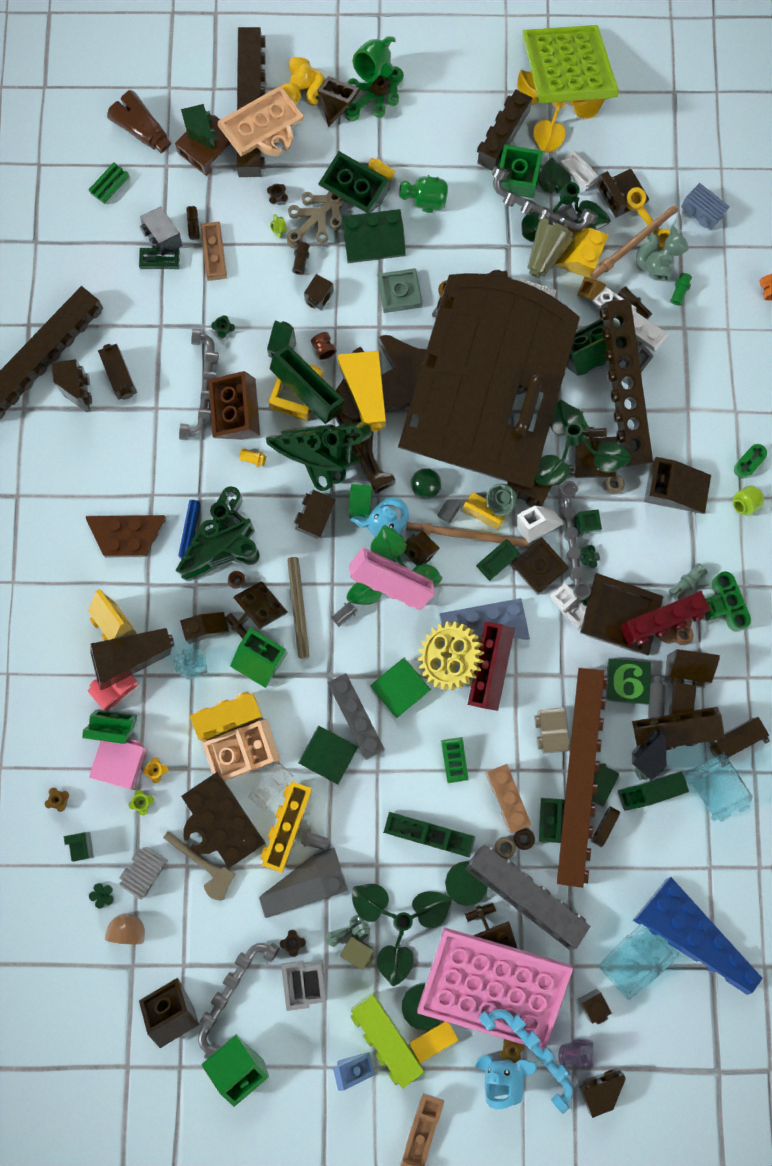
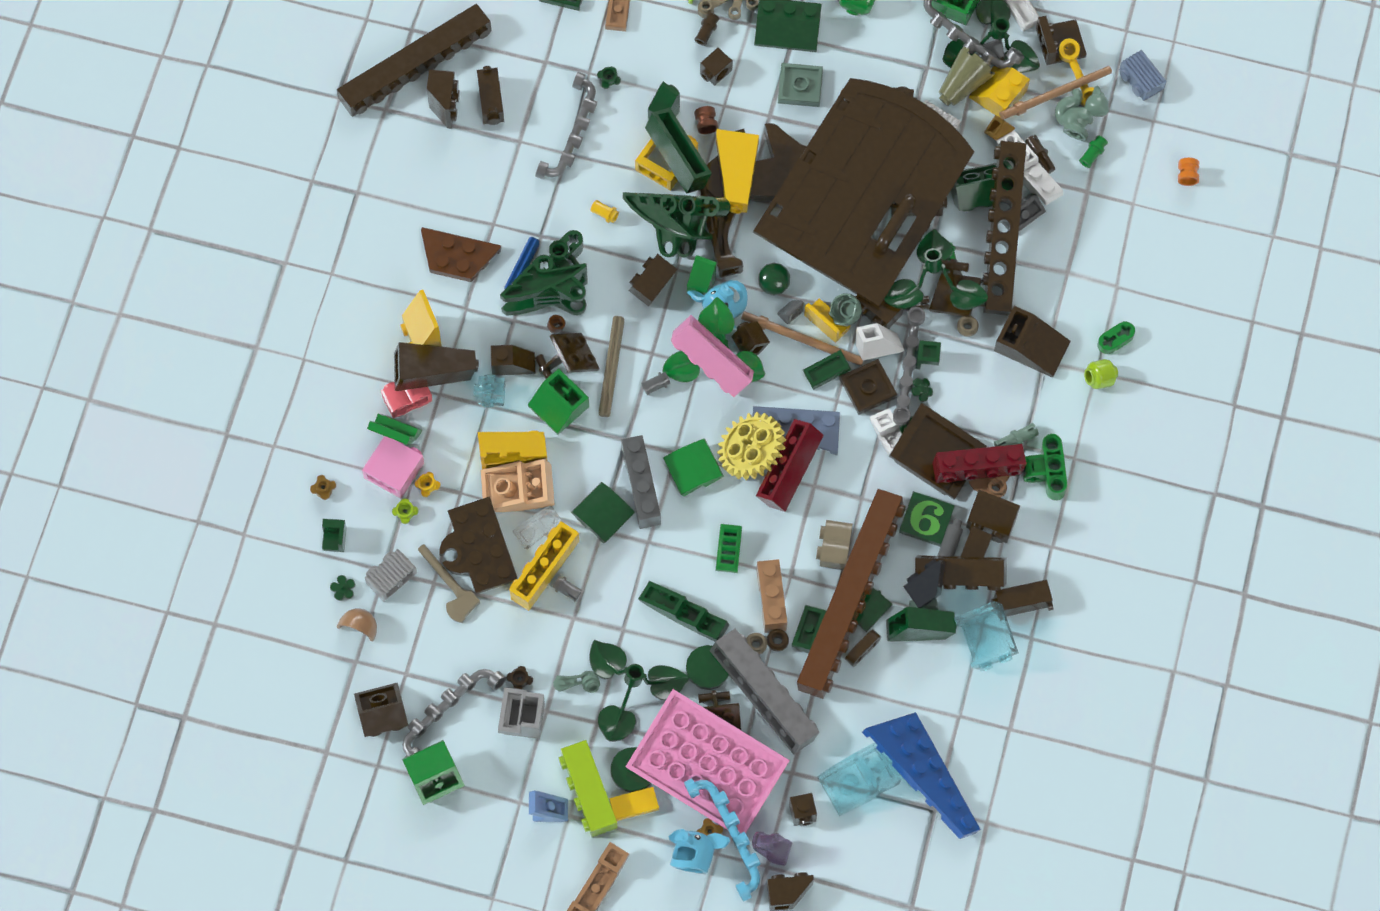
camera: 15 degrees right, 10 degrees down
reddish brown slope [208,371,260,440] -> none
dark grey wedge [259,847,348,918] -> none
olive brick [340,935,375,971] -> none

